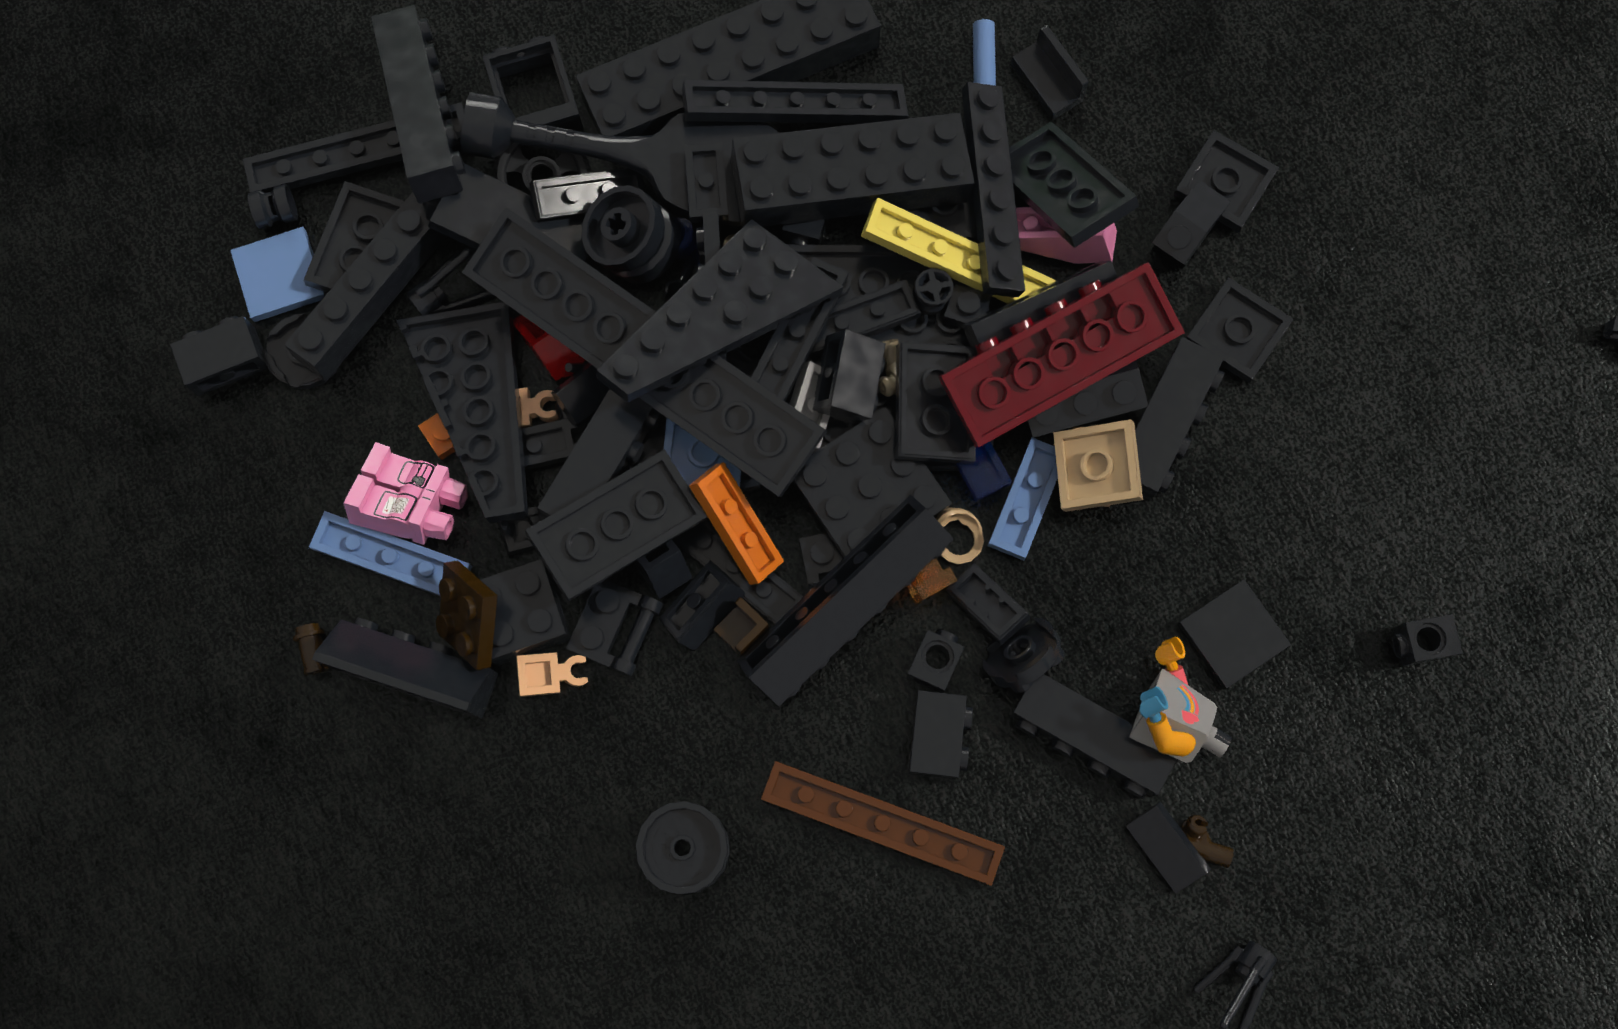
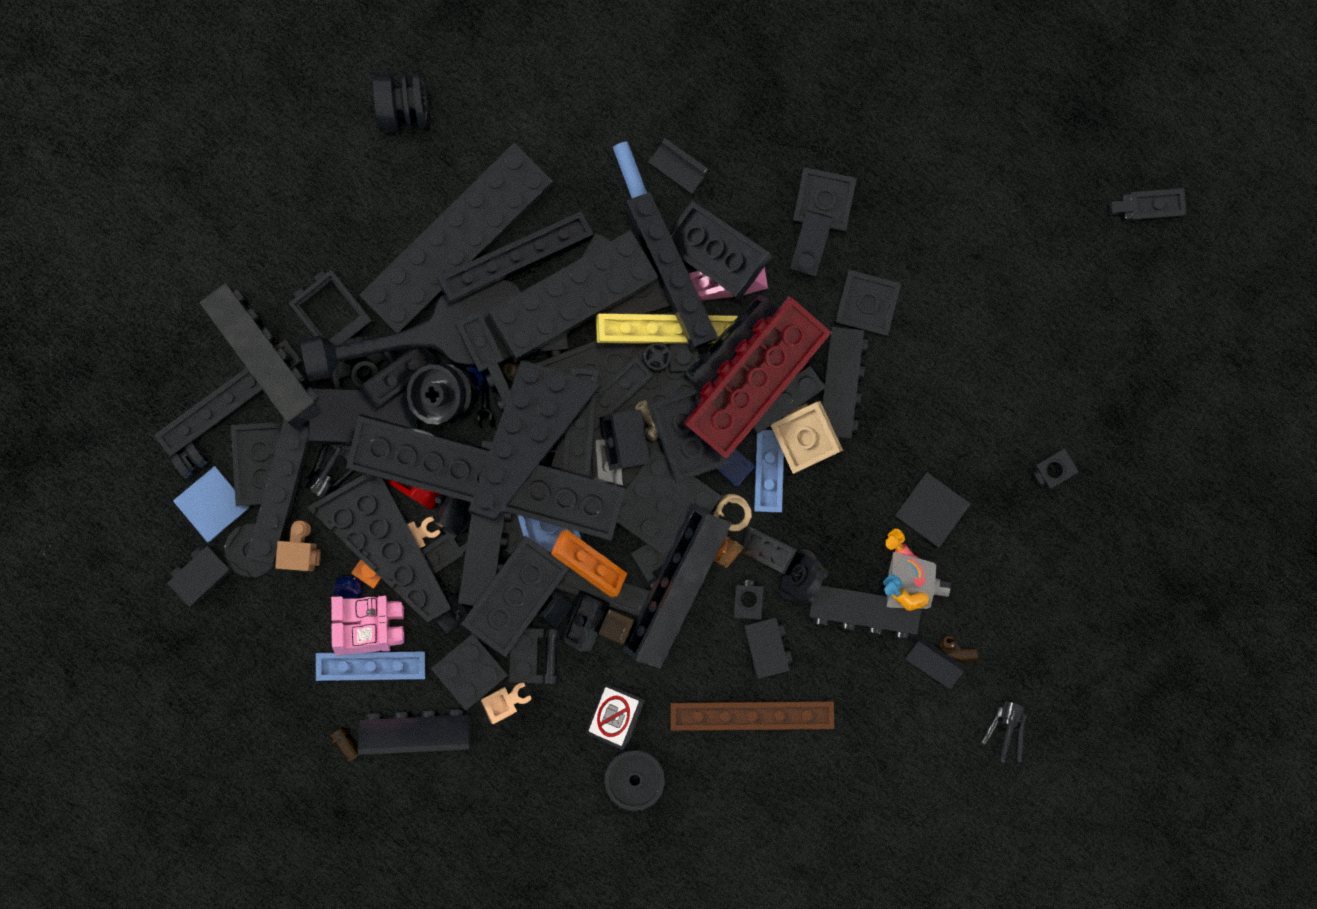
camera: 25 degrees left, 10 degrees up
dark brown plate [436,560,497,670] -> none
none -> medium nougat brick [275,521,321,571]
none -> clear blue tile [333,575,362,599]
none -> piece [585,683,645,751]

